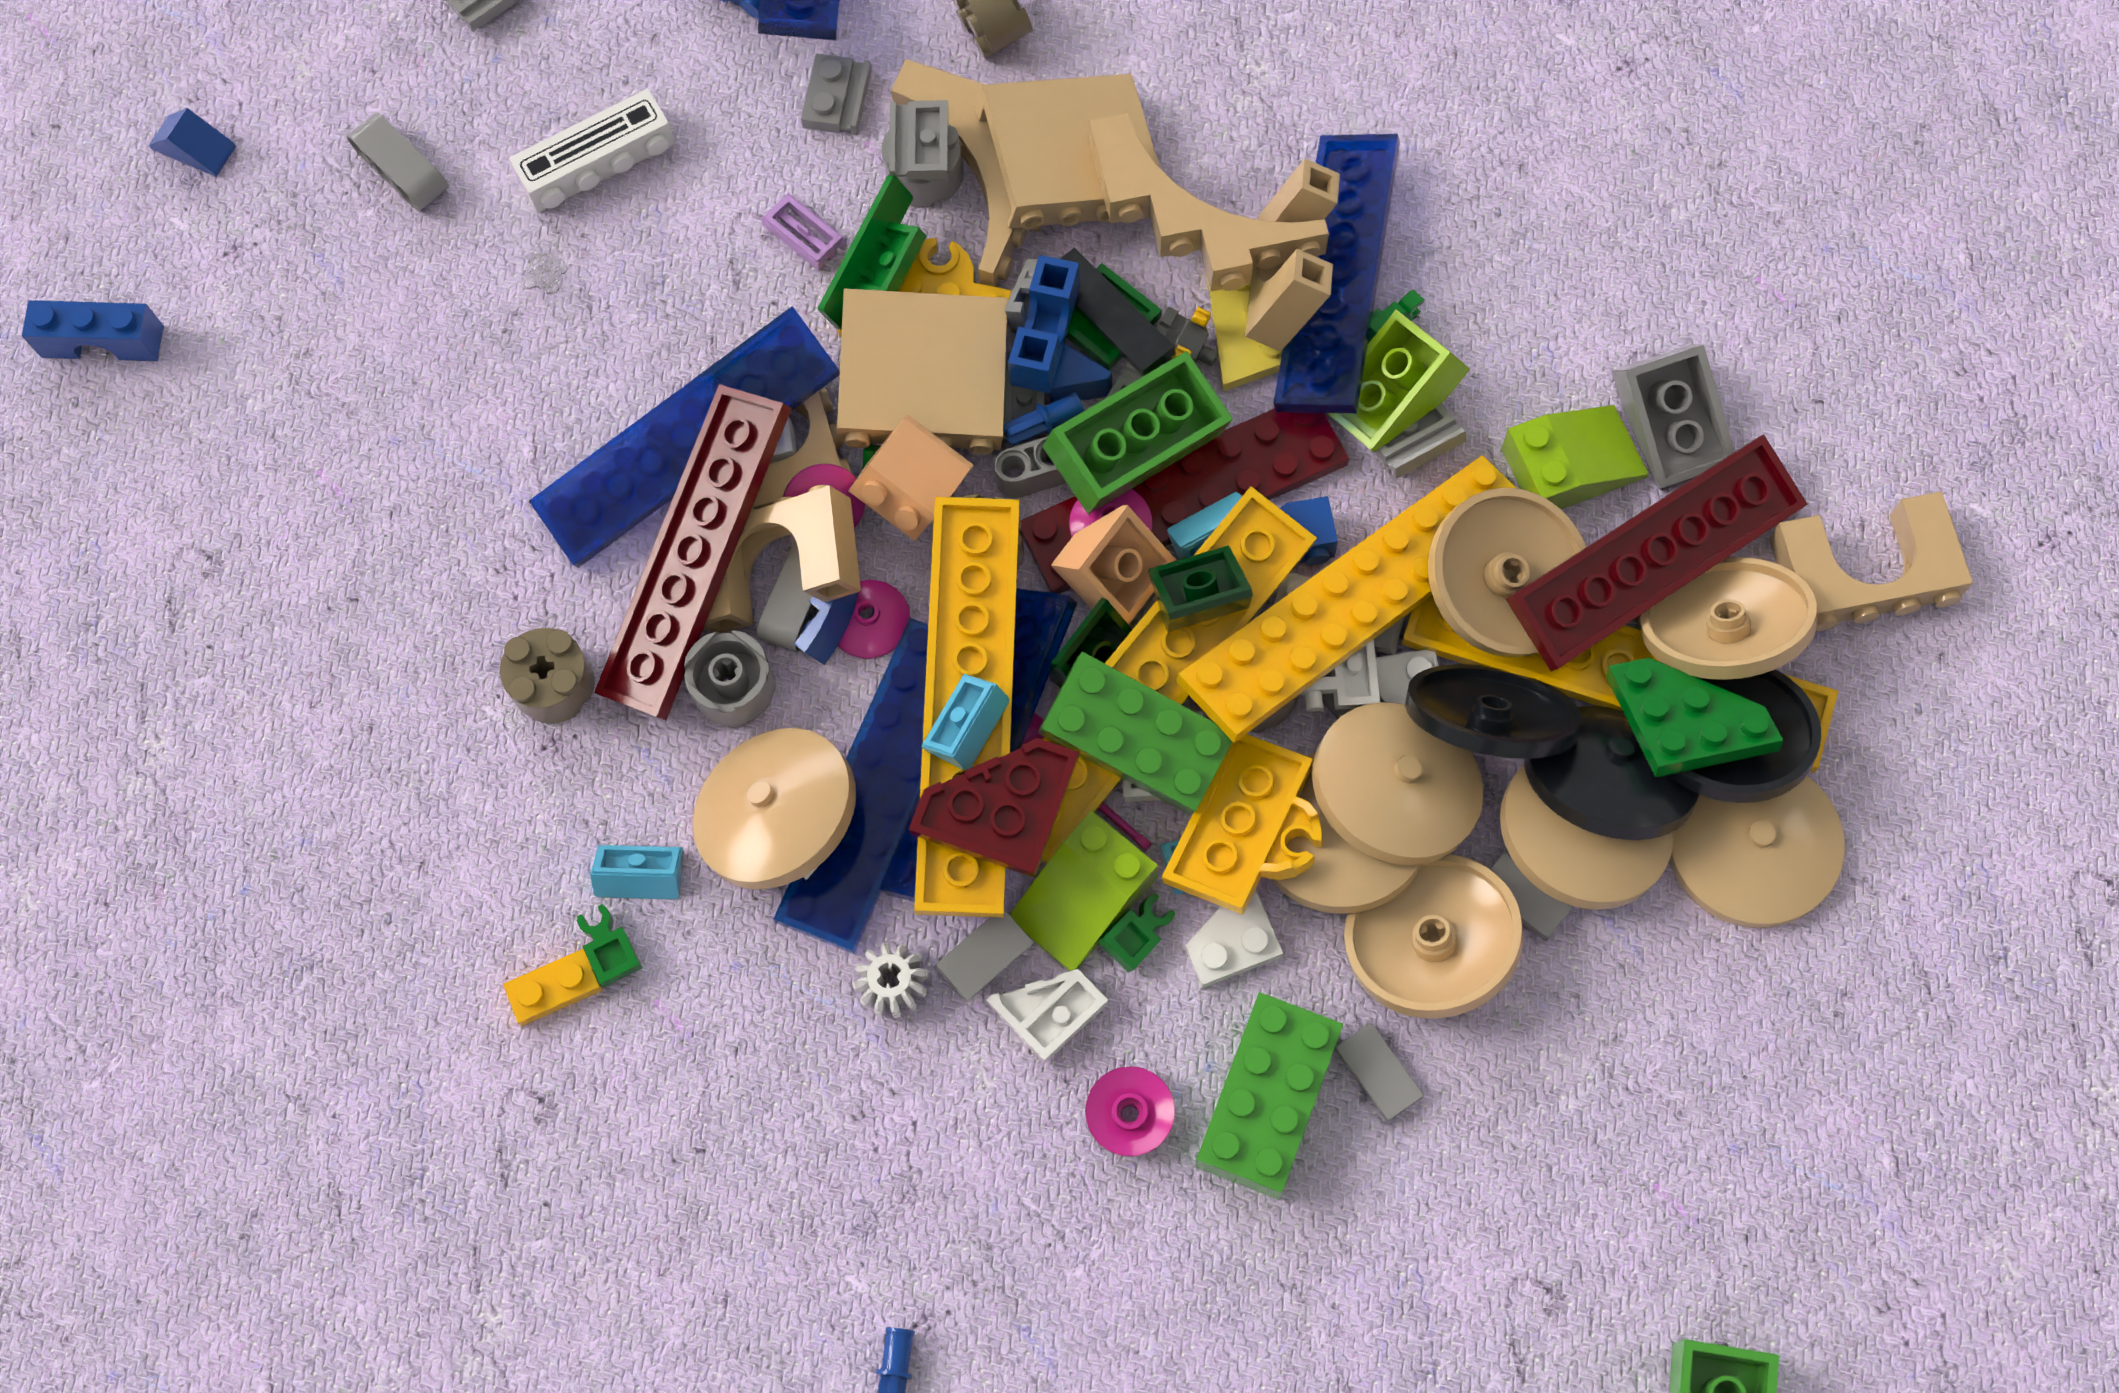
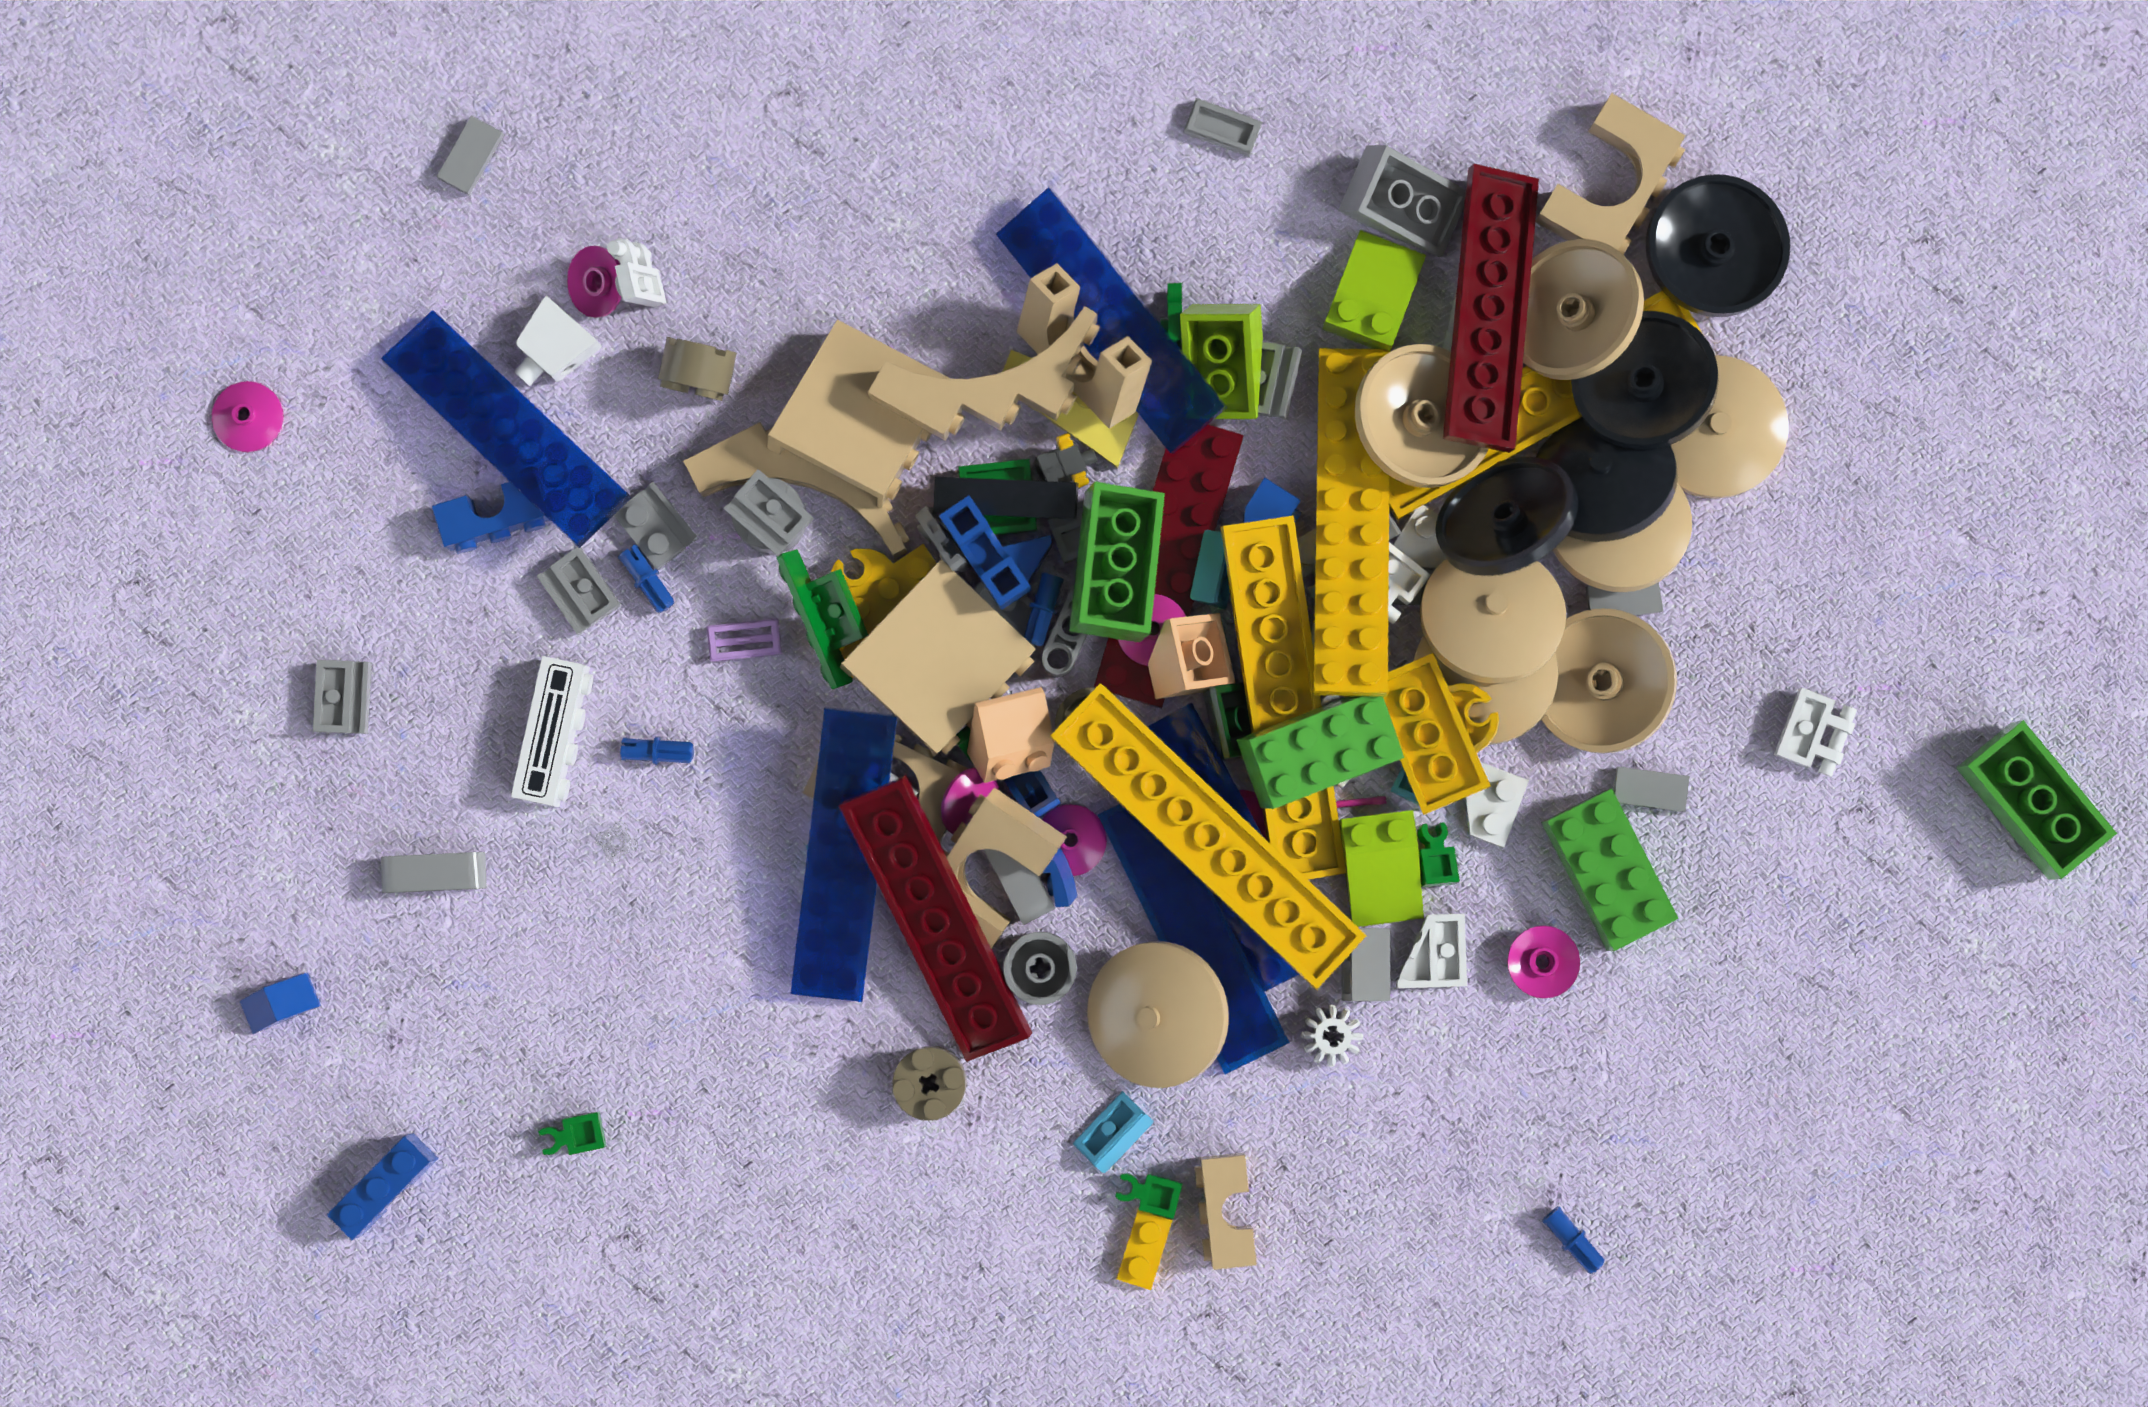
camera: 50 degrees left, 15 degrees up
dark red plate [908,738,1079,878] -> none
medium azure slope [921,674,1009,770] -> none
dark green slope [1148,545,1253,632] -> none
green plate [1606,658,1783,777] -> none
none -> light grey plate [537,546,622,635]
none -> green plate [538,1111,607,1155]
none -> blue axle [618,545,674,613]
none -> blue axle [620,736,694,765]
none -> blue slope [1004,770,1061,818]
none -> light grey tile [1184,98,1263,157]
none -> tan arch [1194,1153,1257,1270]
none -> black dish [1646,174,1790,317]
none -> white plate [1774,688,1857,777]

